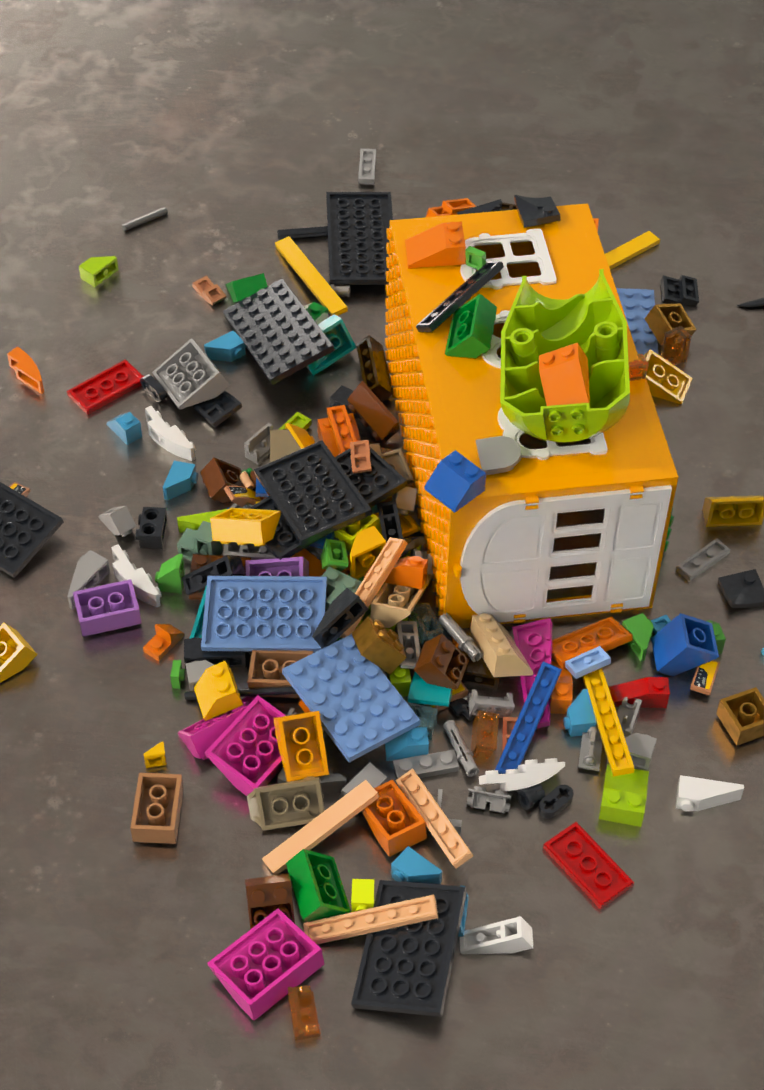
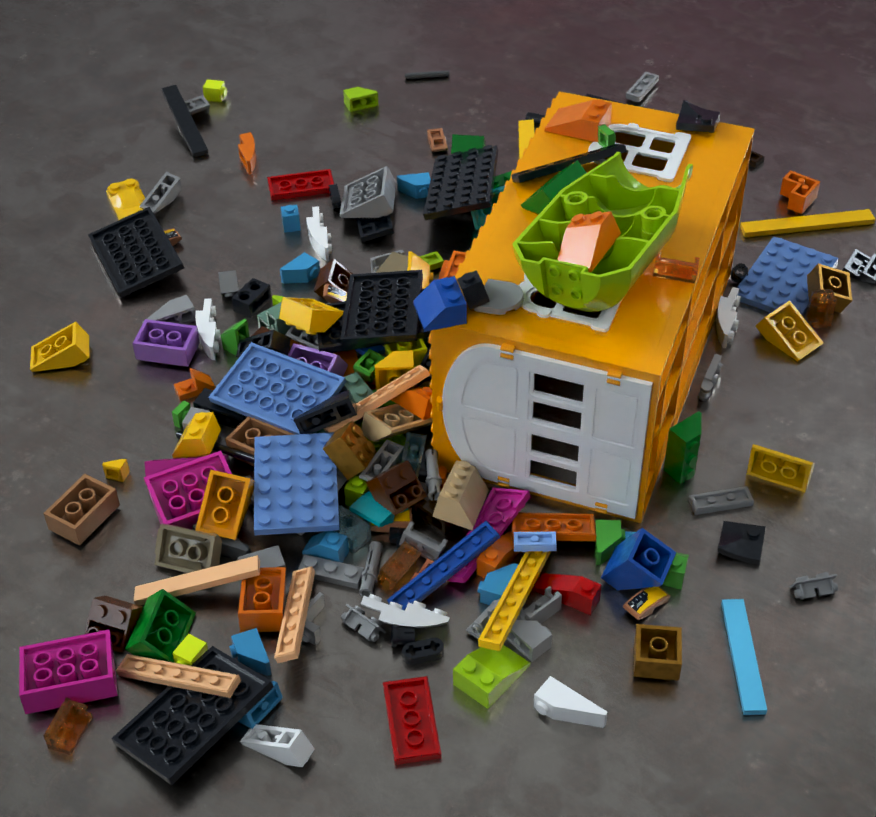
camera: 30 degrees right, 5 degrees down
none -> black slope [456,271,490,310]

